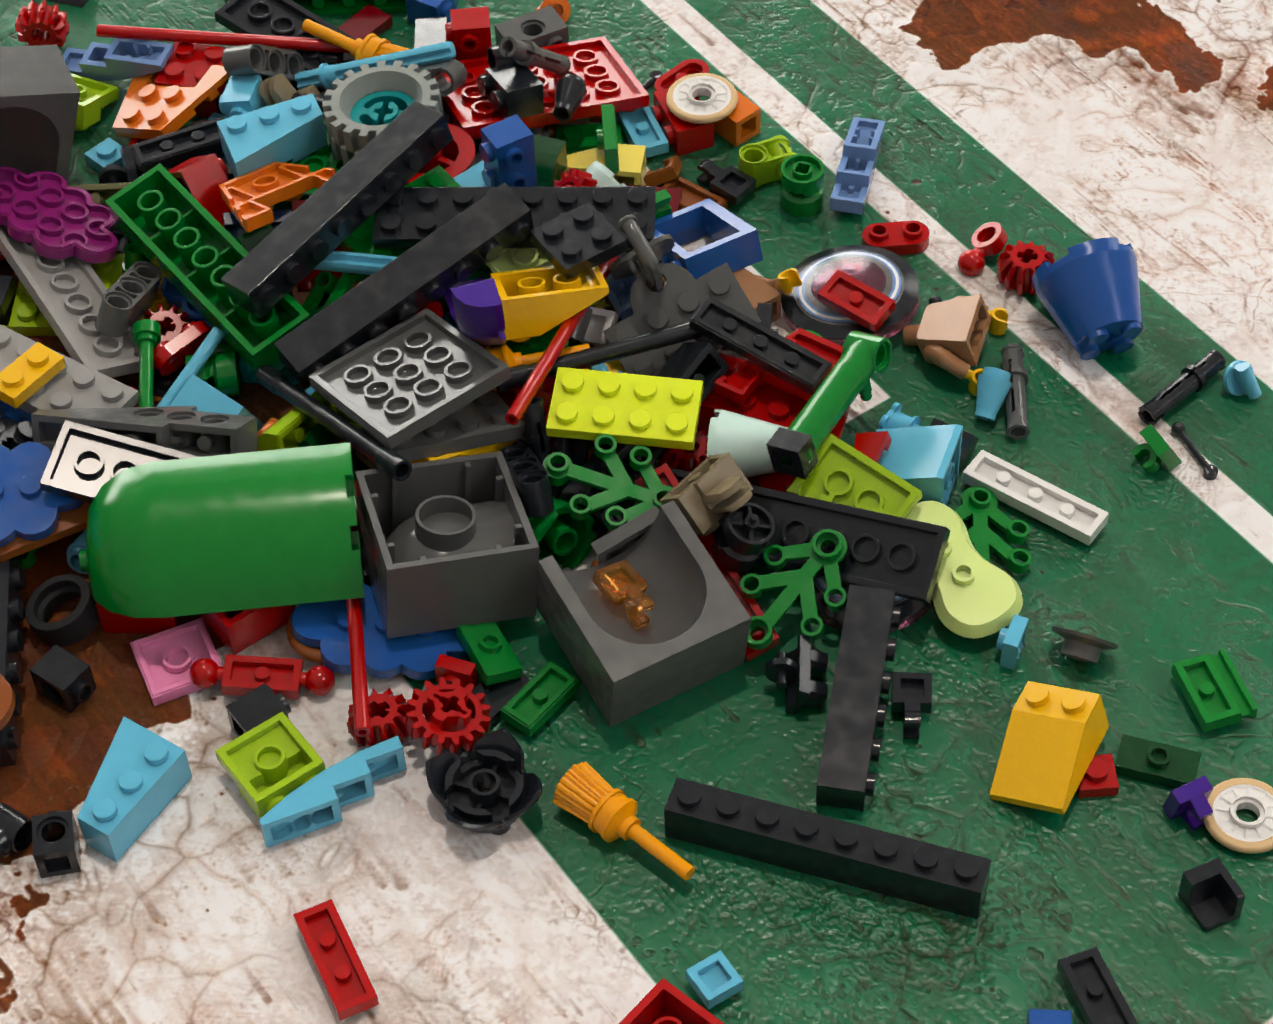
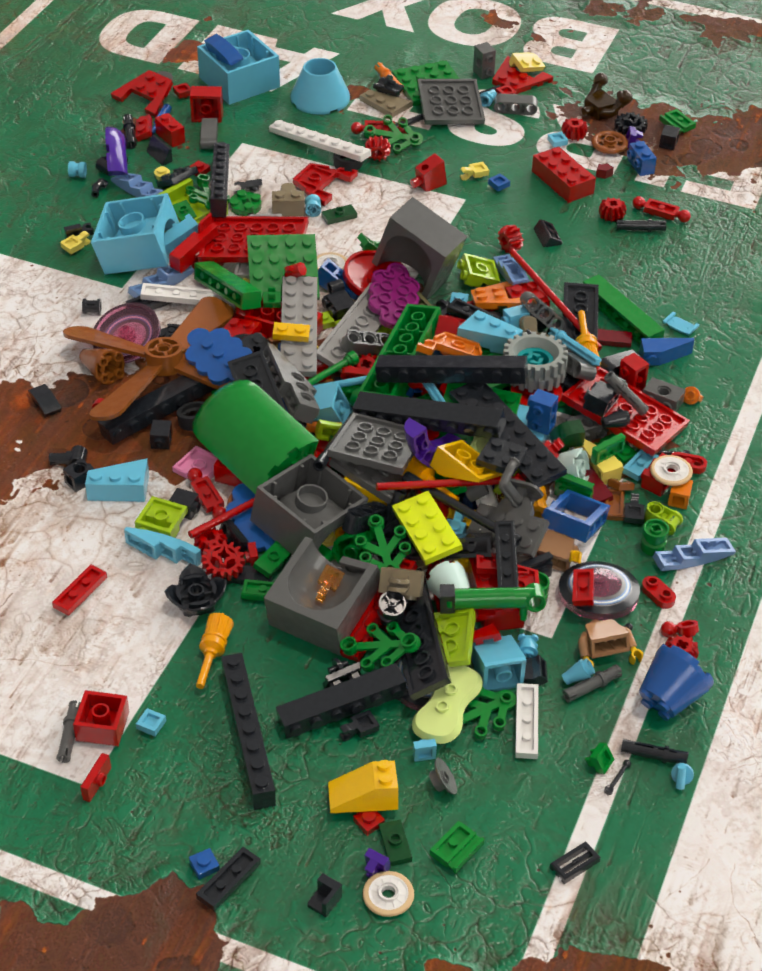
camera: 55 degrees right, 5 degrees down
none -> black tile [219,519,249,552]

